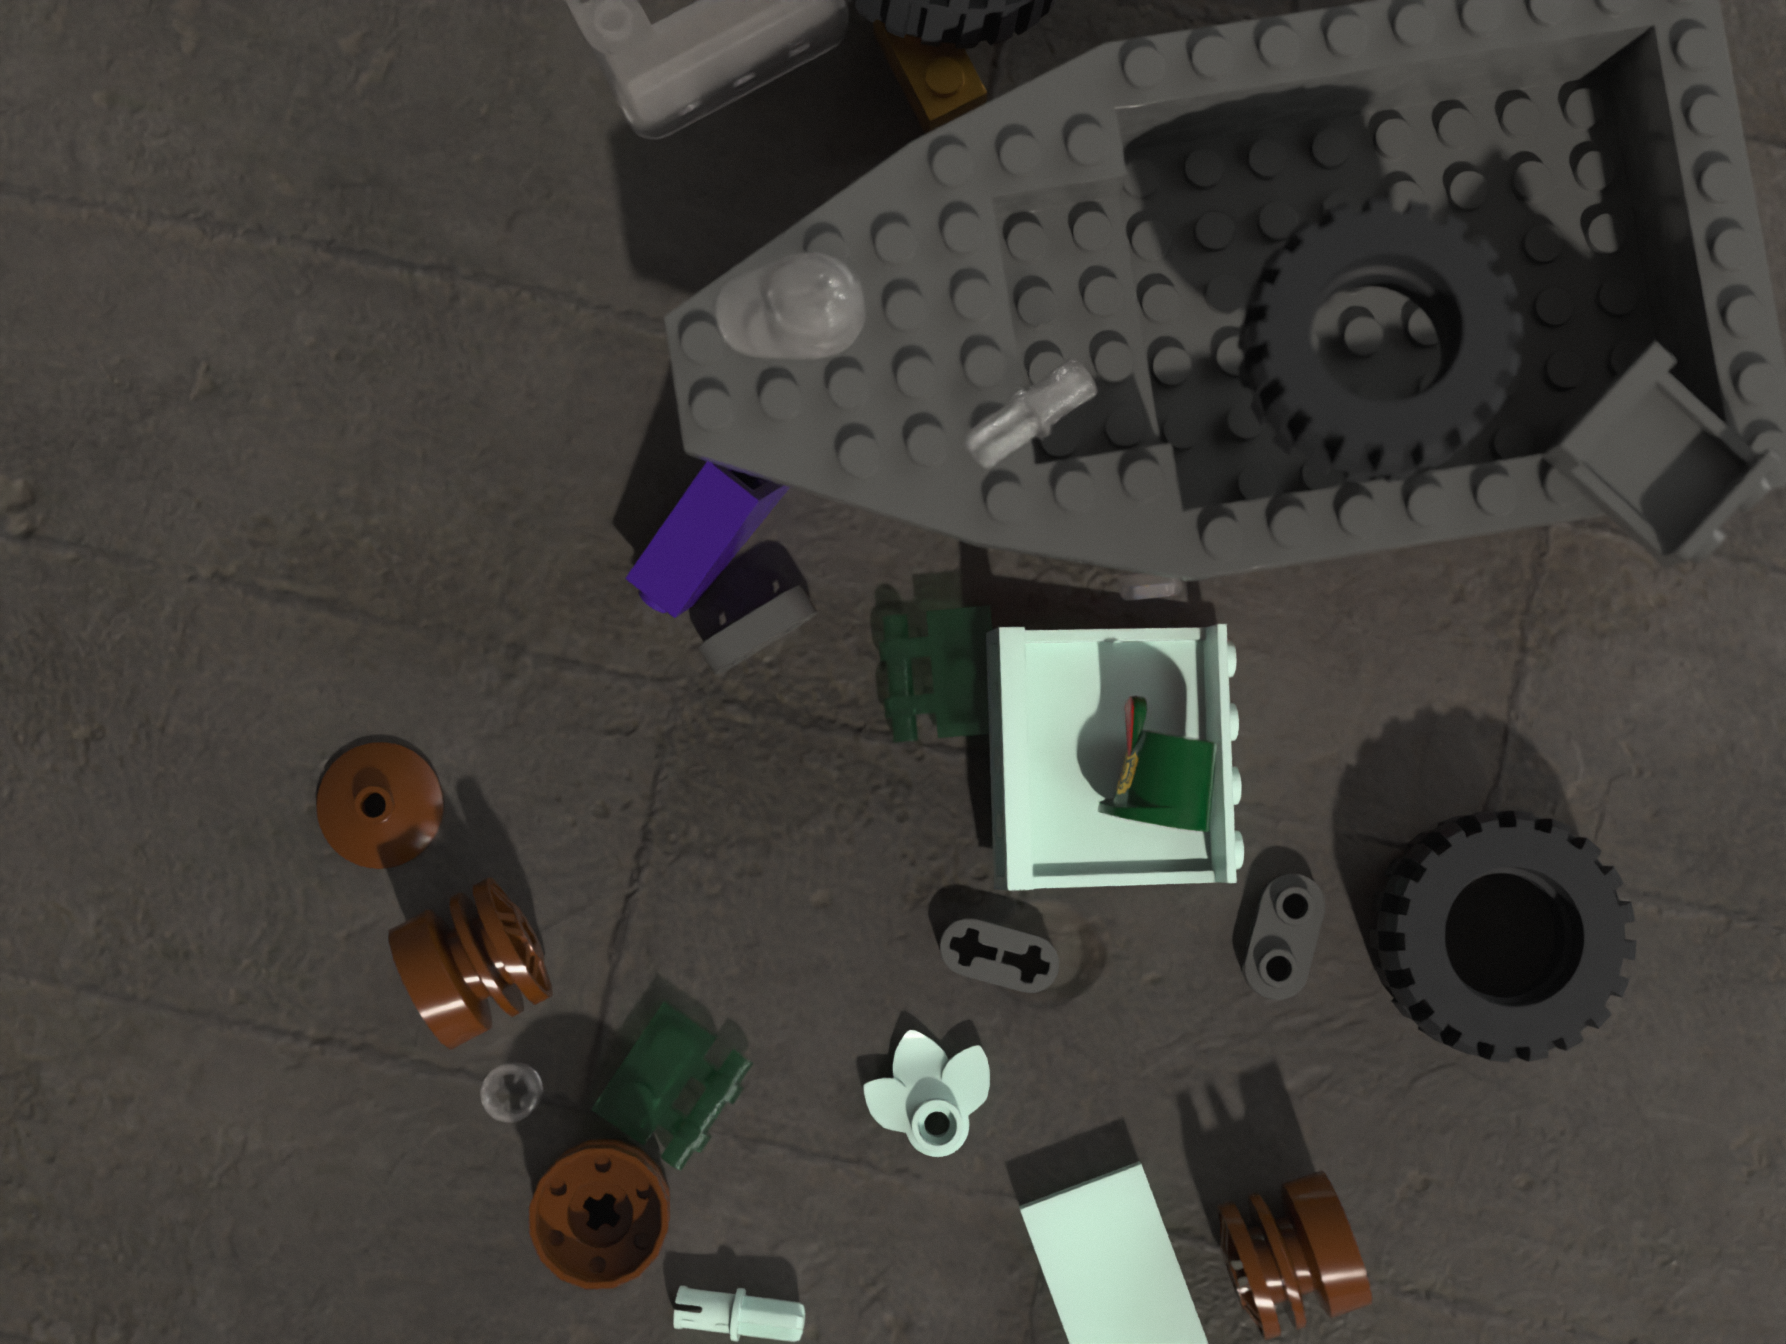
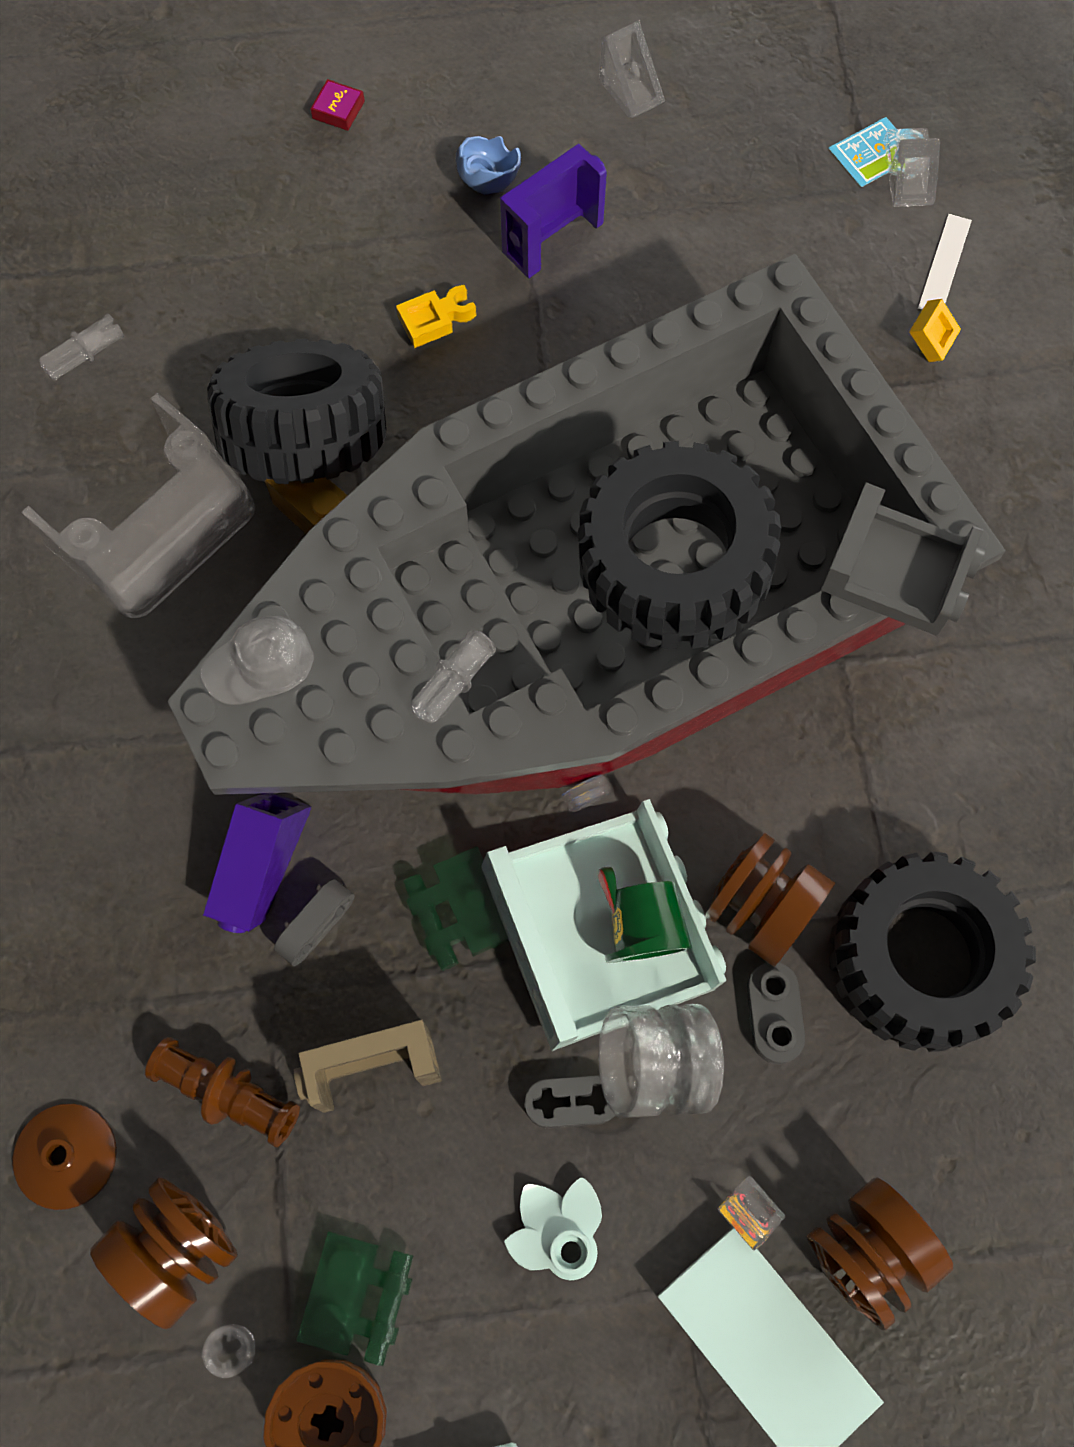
camera: 25 degrees left, 15 degrees down
none -> reddish brown piece [145,1037,300,1147]
none -> dark tan panel [294,1019,442,1113]
none -> clear wheel [598,1004,724,1119]
none -> reddish brown wheel [705,833,835,967]
none -> clear tile [717,1176,785,1251]

